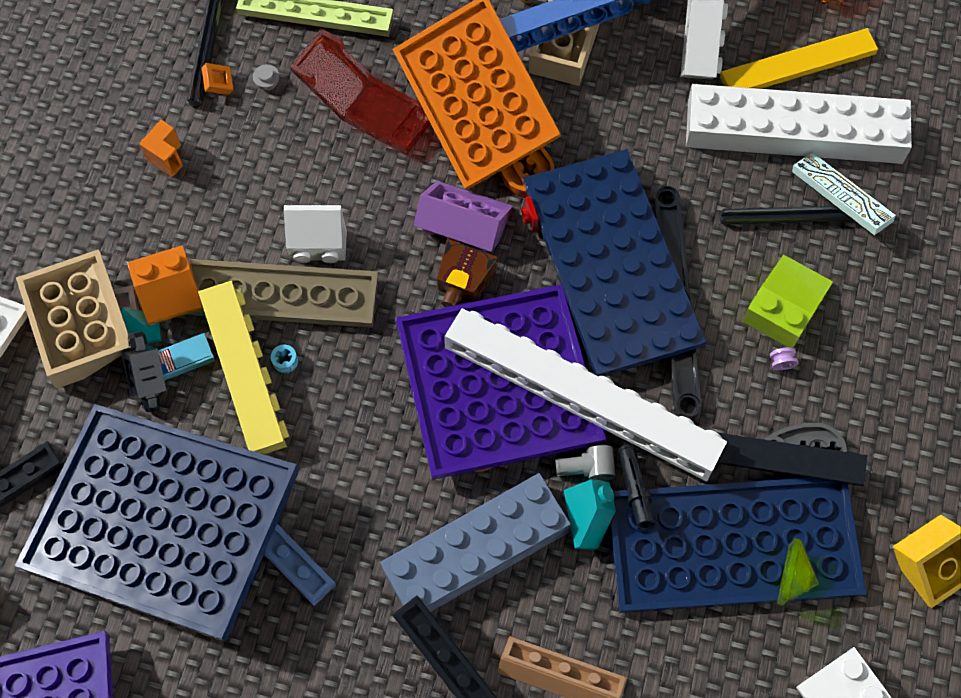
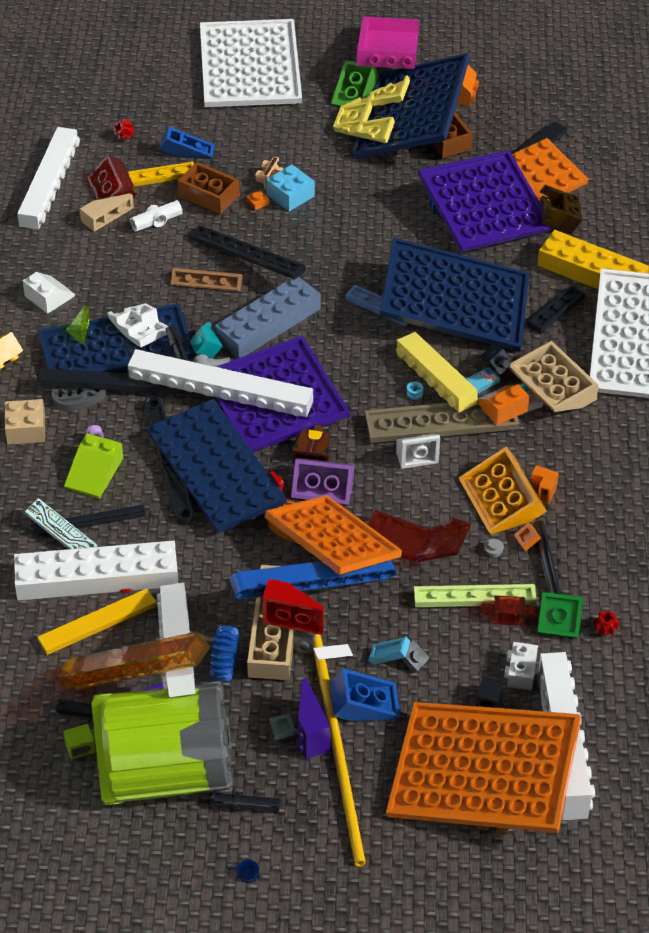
camera: 165 degrees right, 20 degrees down
none -> tan brick [5,399,45,445]
none -> white slope [107,303,168,347]
none -> light orange slope [459,446,547,534]

